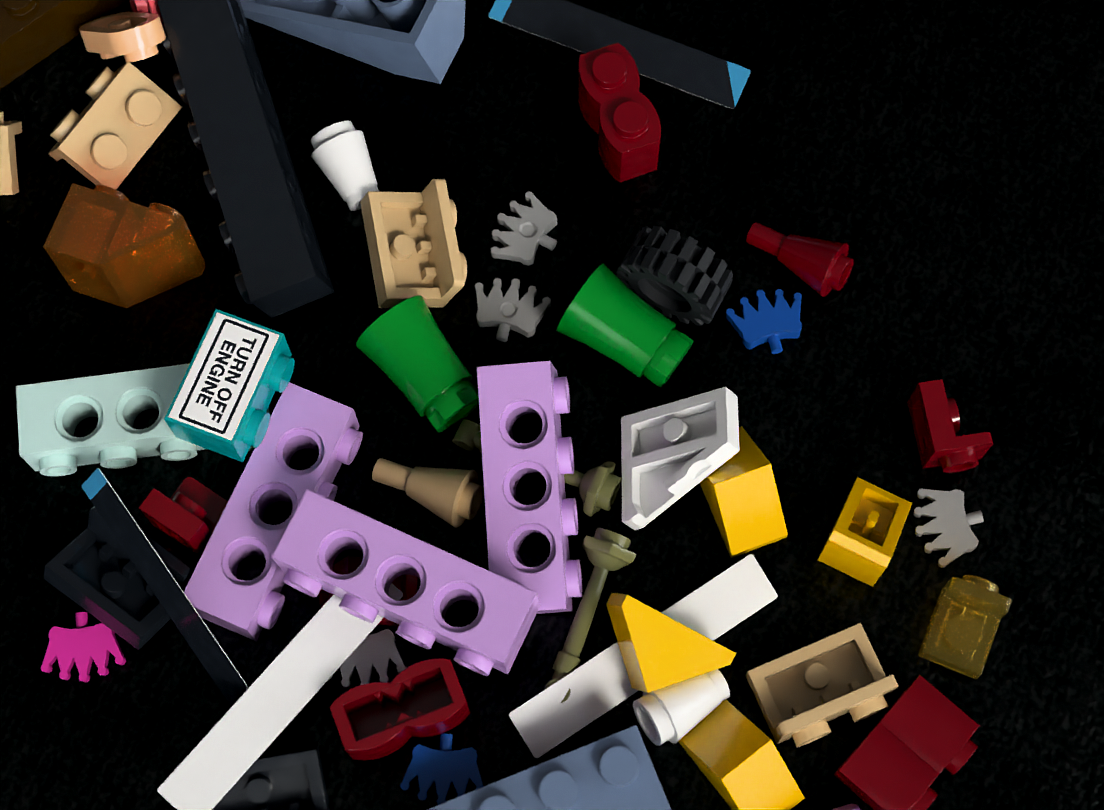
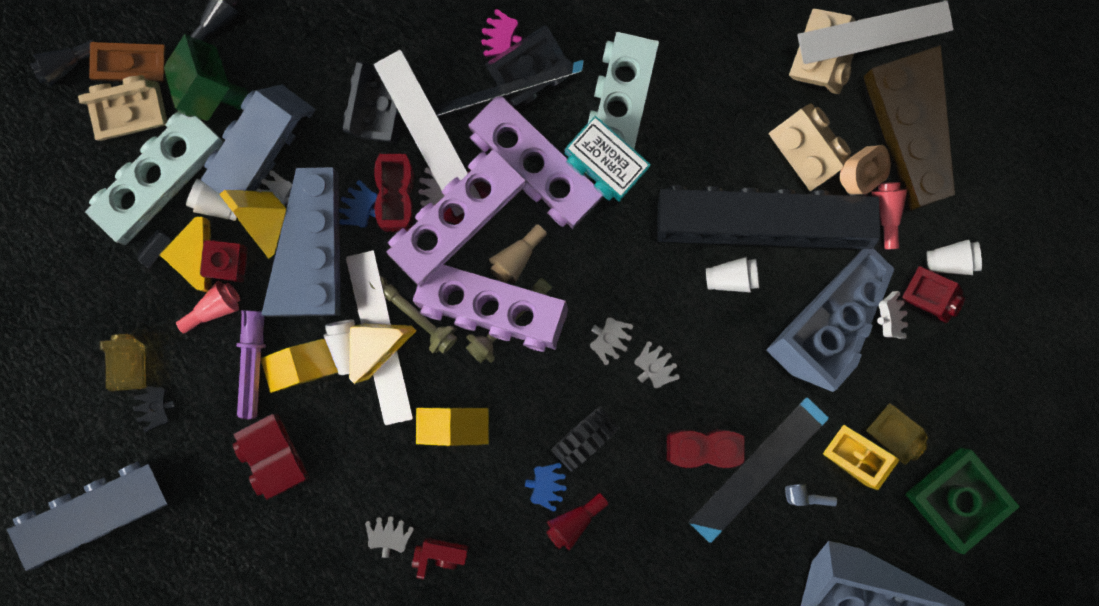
camera: 105 degrees right, 15 degrees up
clear orange slope [43,183,206,308] -> none
dark red bracket [139,477,228,558] -> none
green plant [356,296,479,433] -> none
tan bracket [360,179,467,308] -> none
green plant [556,263,694,388] -> none
white wing [621,387,740,530] -> none
tan bracket [745,623,899,747] -> none
yellow slope [818,477,912,587] -> none
clear yellow bracket [918,575,1012,679] -> none

